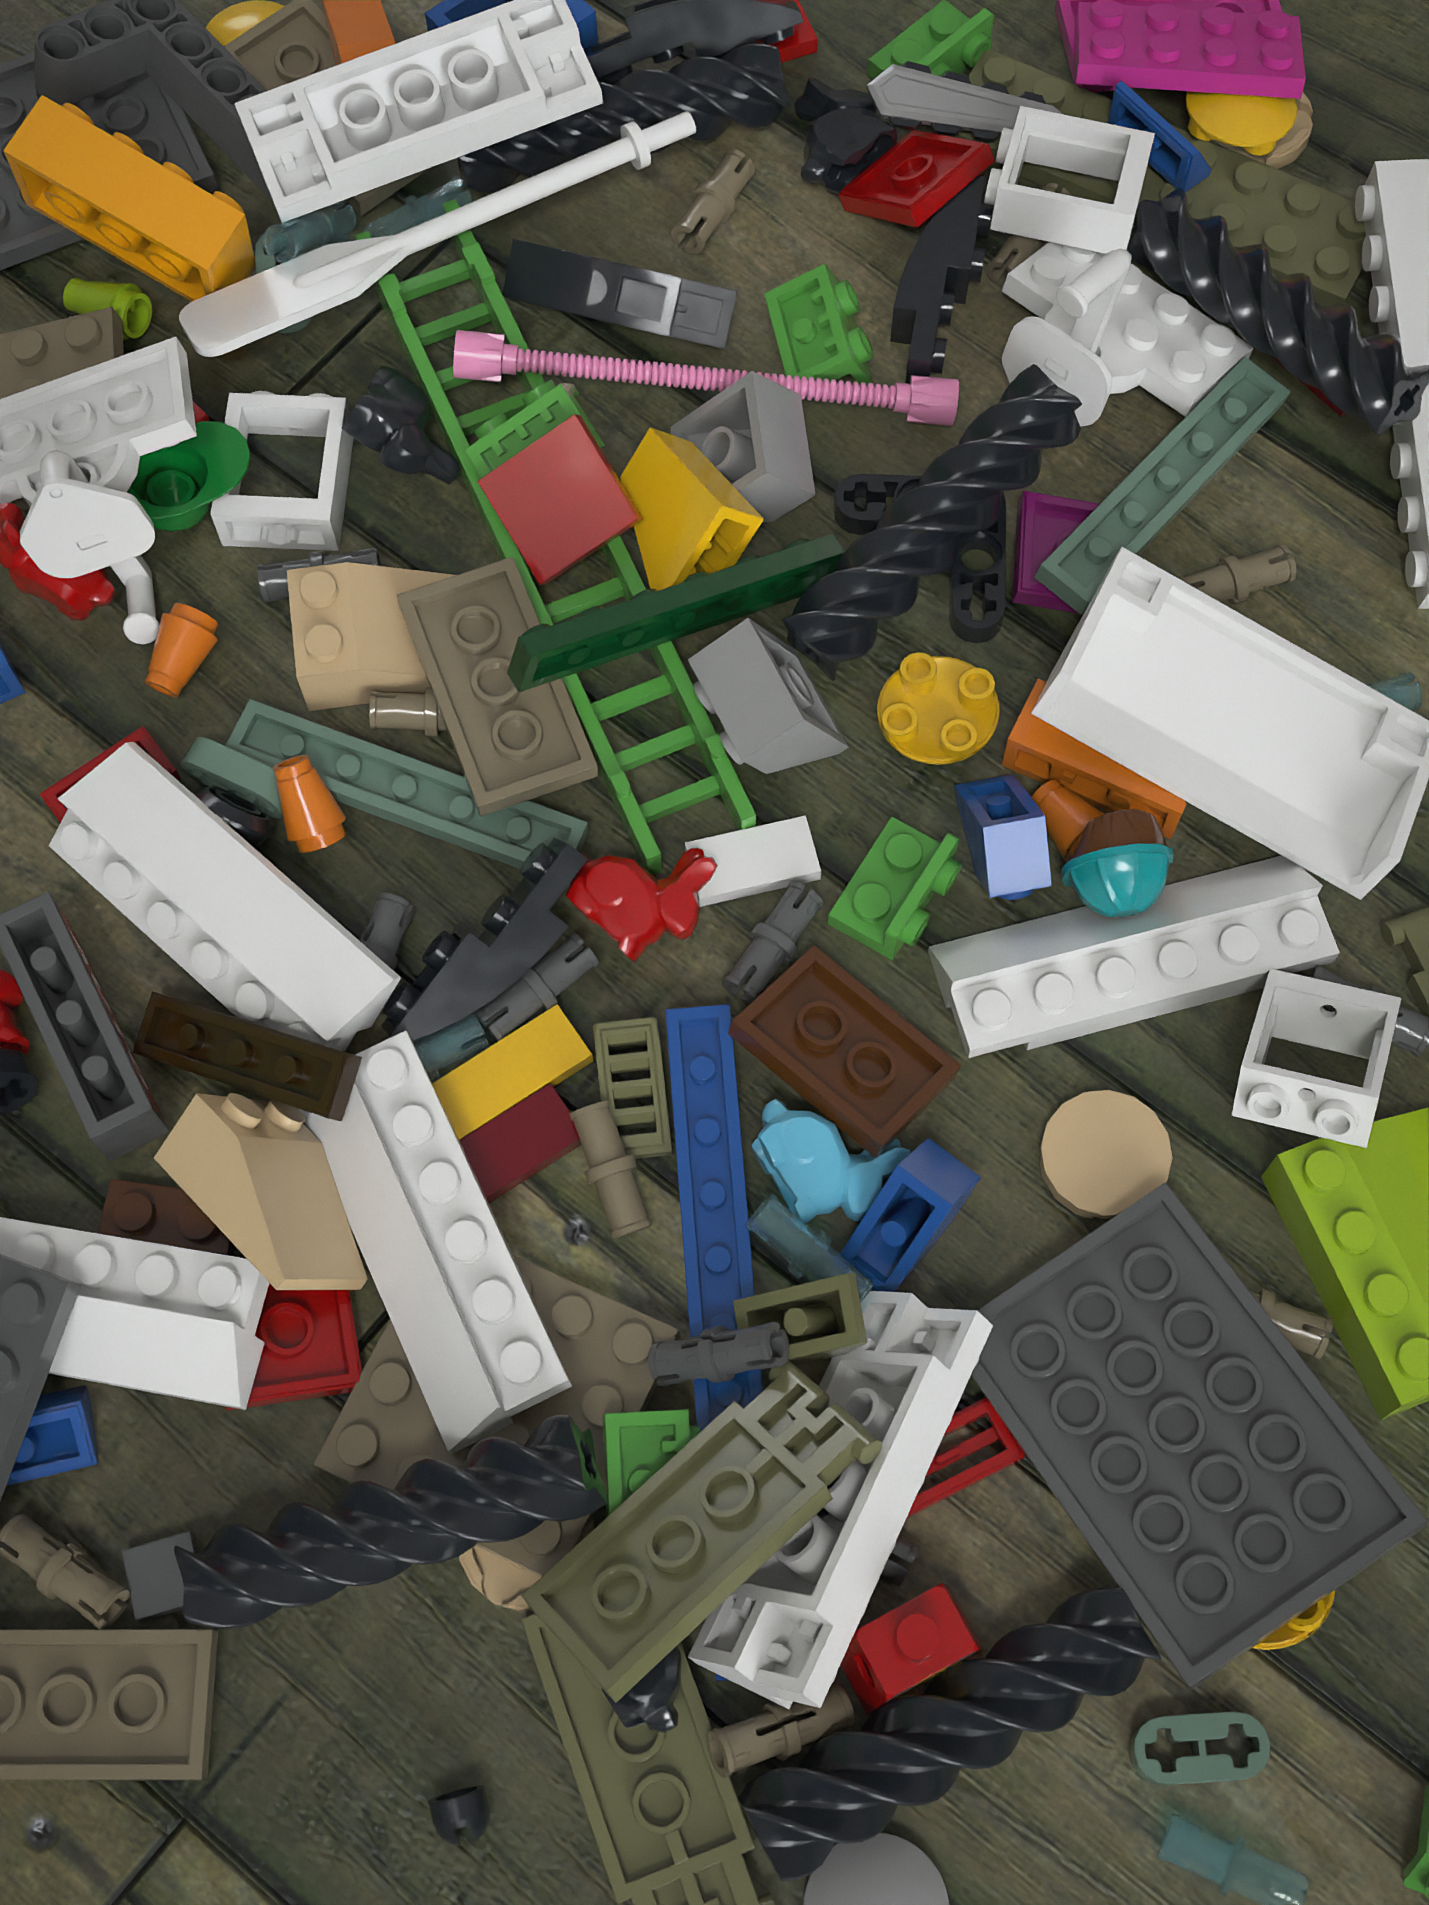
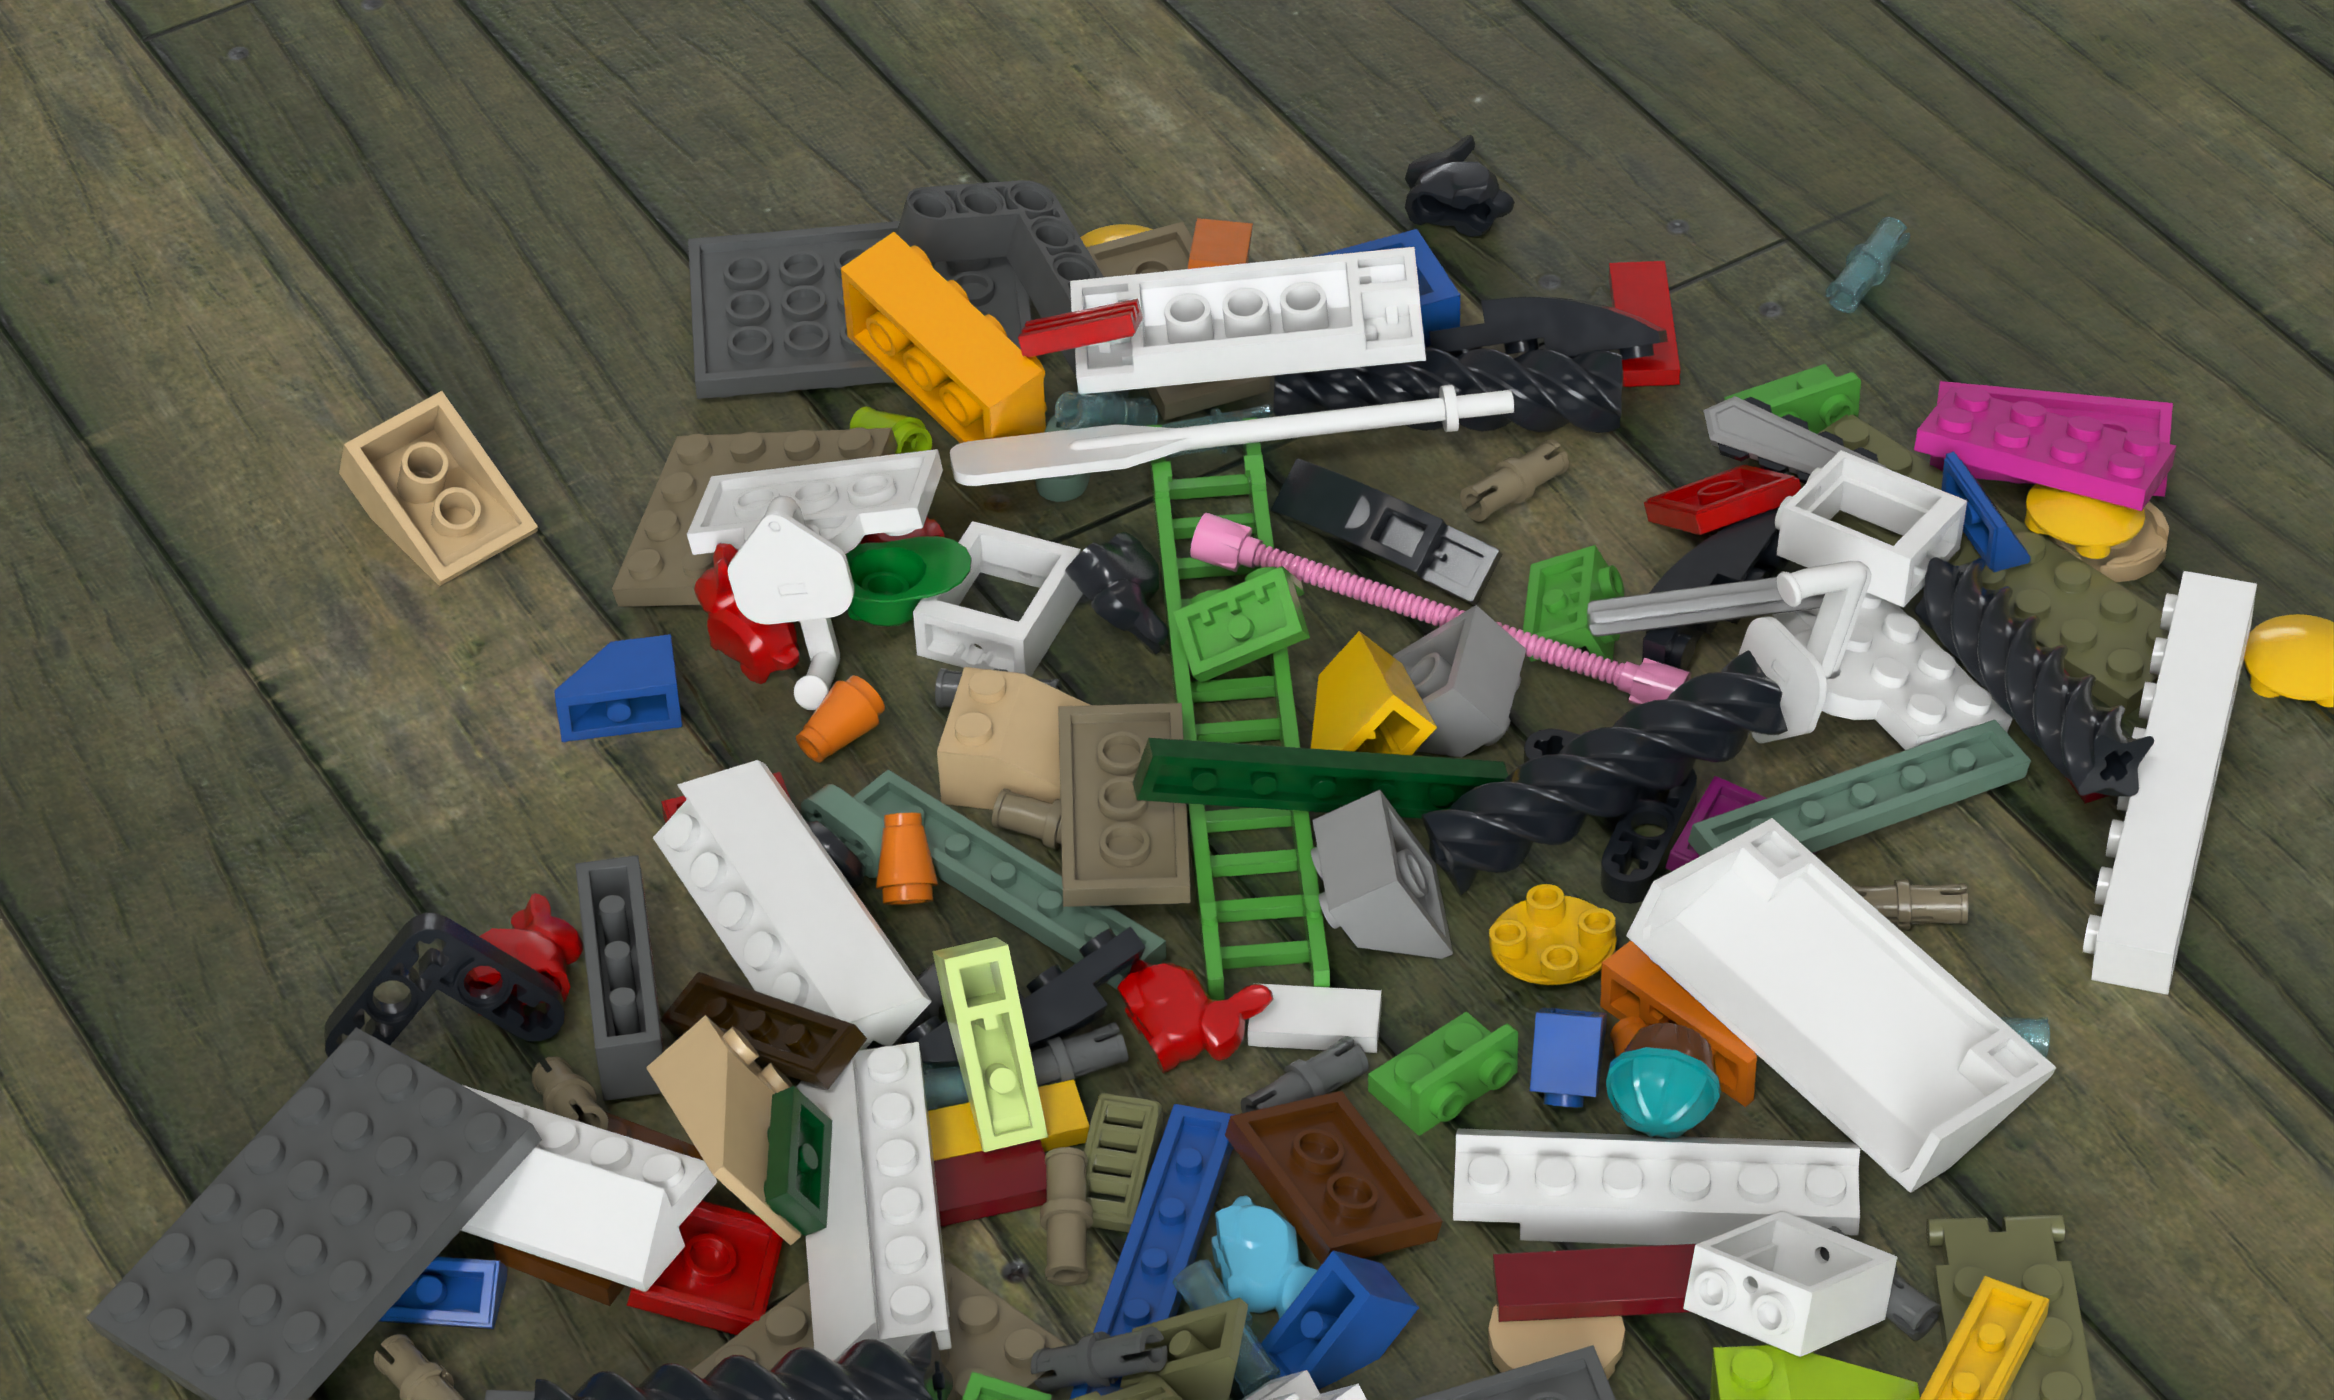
camera: 20 degrees right, 25 degrees down
red tile [477,414,643,585] -> none
black animal [794,78,898,195] -> none
none -> dark tan pin [531,1056,608,1130]
none -> dark green plate [764,1086,832,1236]
none -> yellowish green slope [932,937,1048,1152]
none -> red tile [1018,299,1143,358]
none -> dark red tile [1493,1244,1696,1322]
none -> light grey axle [1587,577,1825,637]

